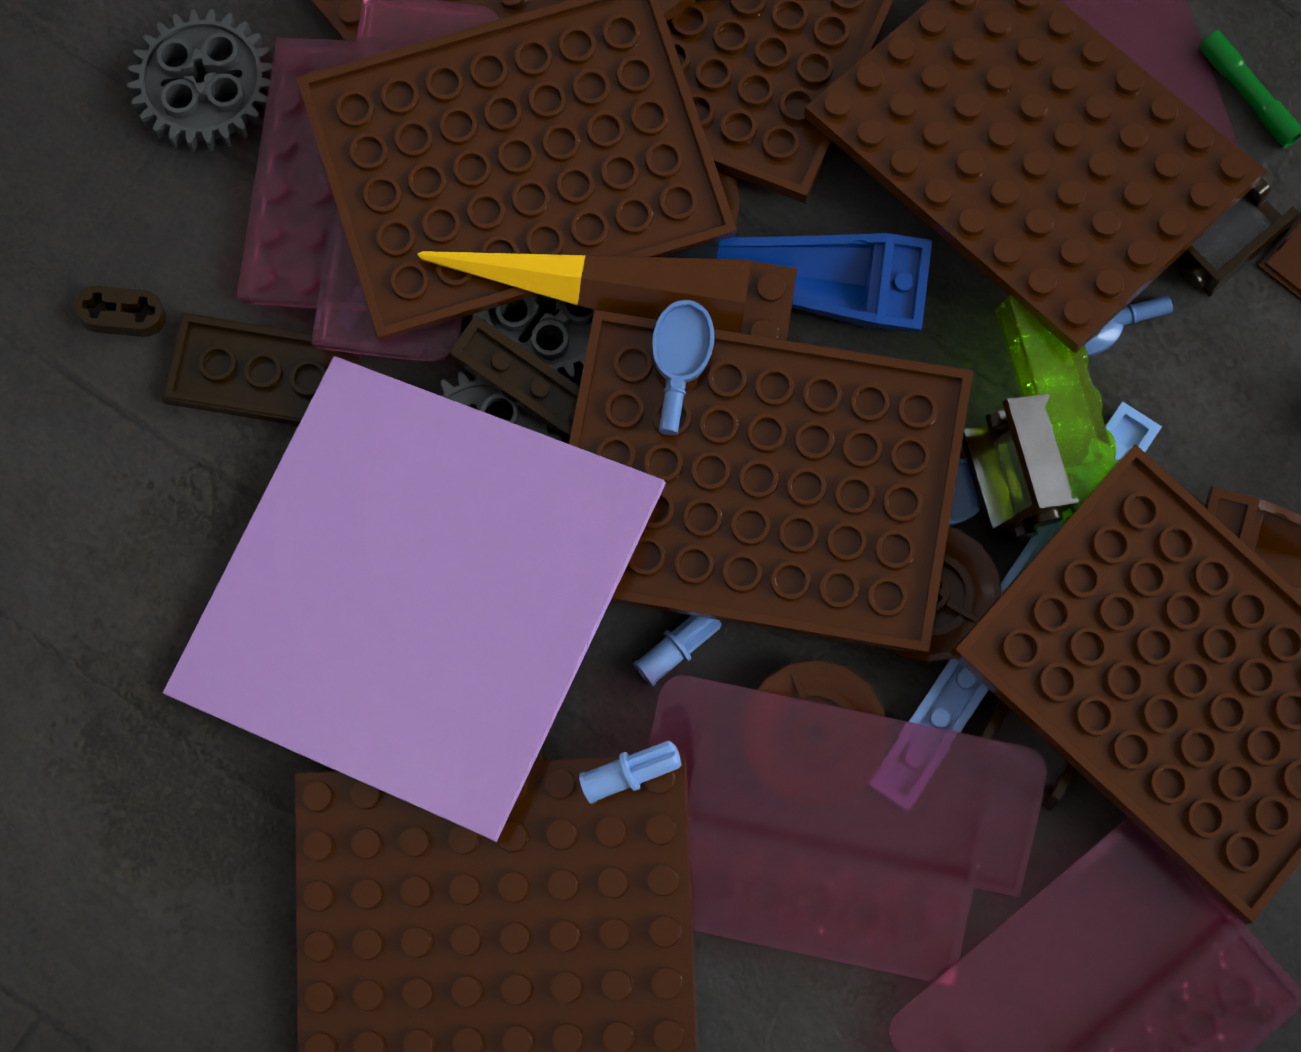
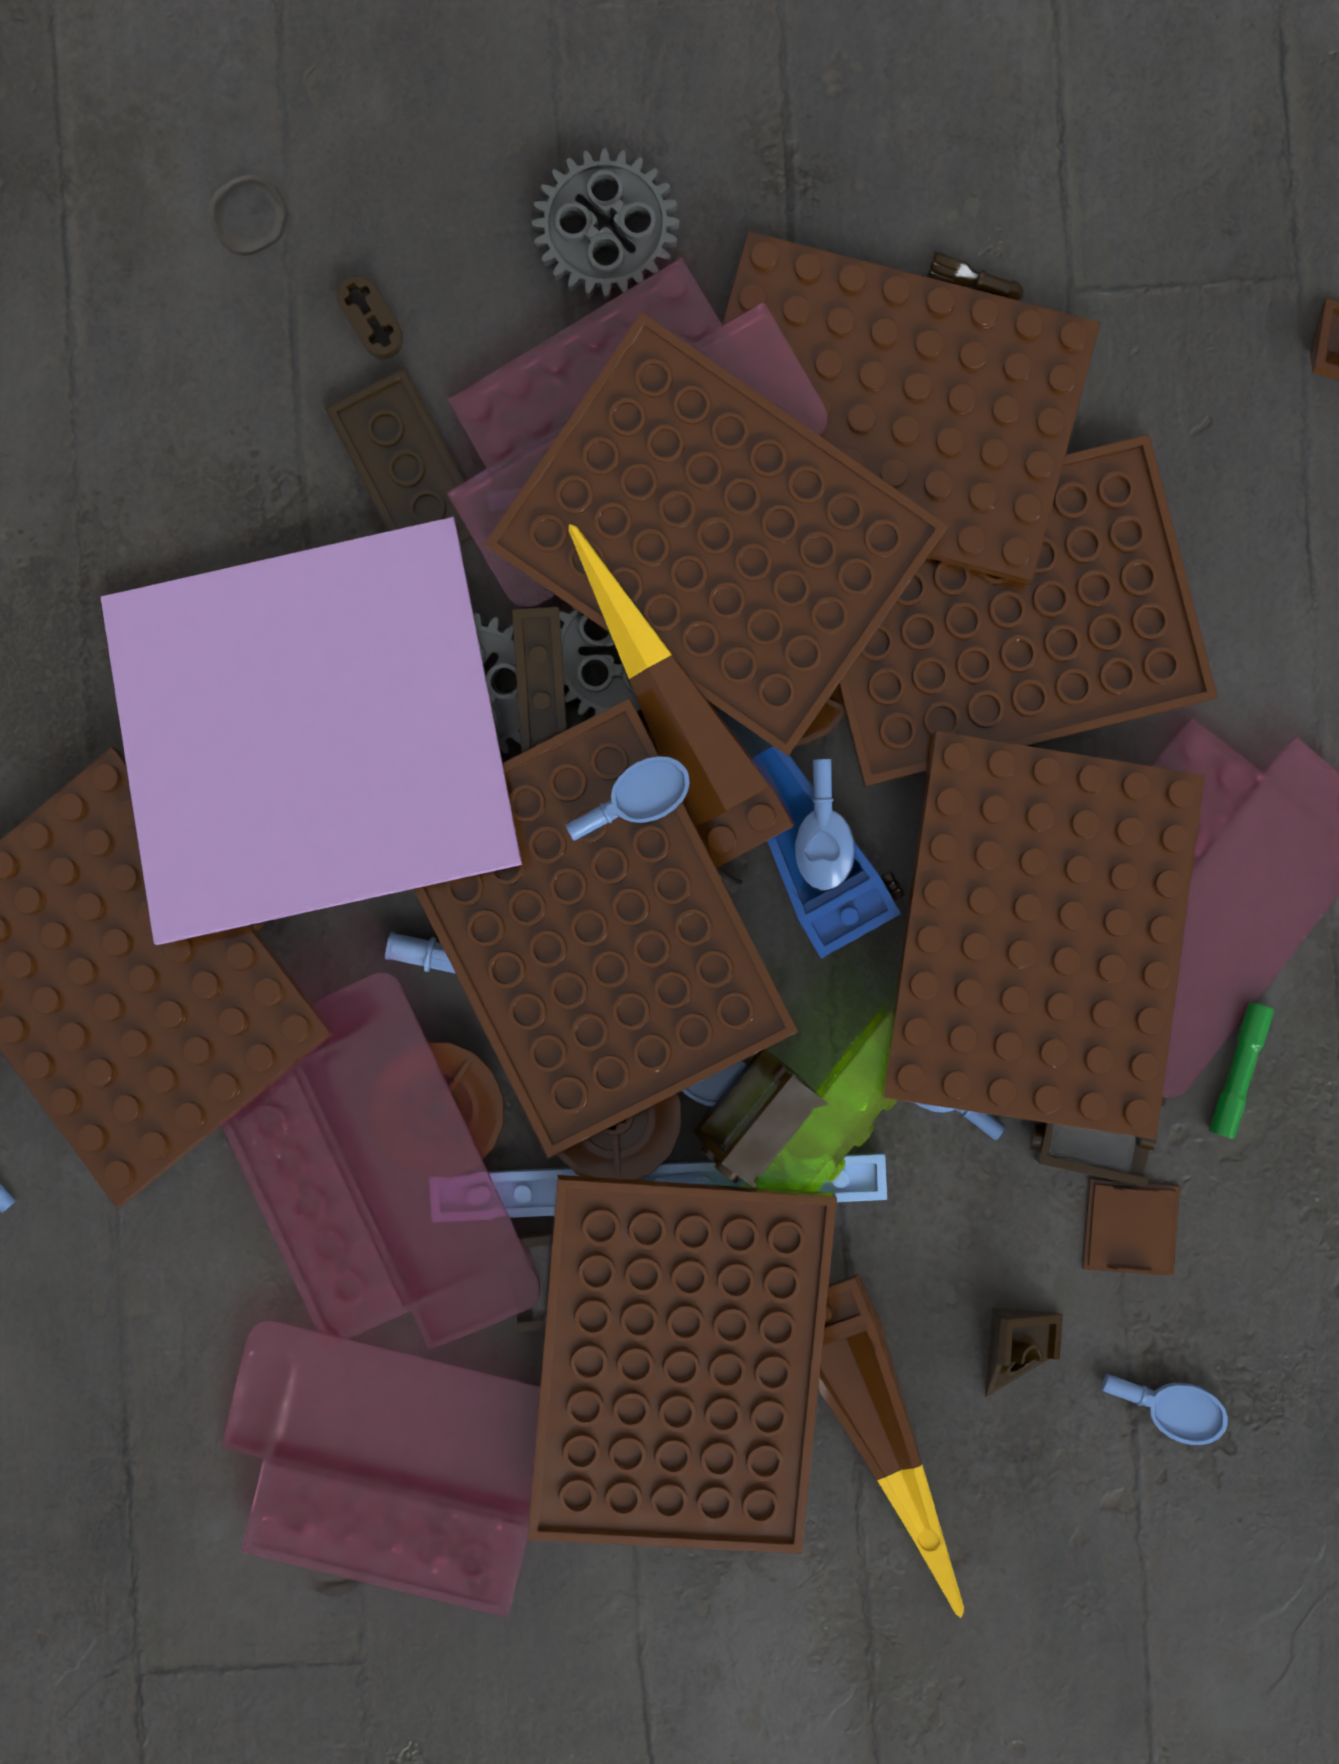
camera: 50 degrees right, 15 degrees up
light blue axle [579,741,681,804] -> none
none -> medium blue piece [795,759,855,890]

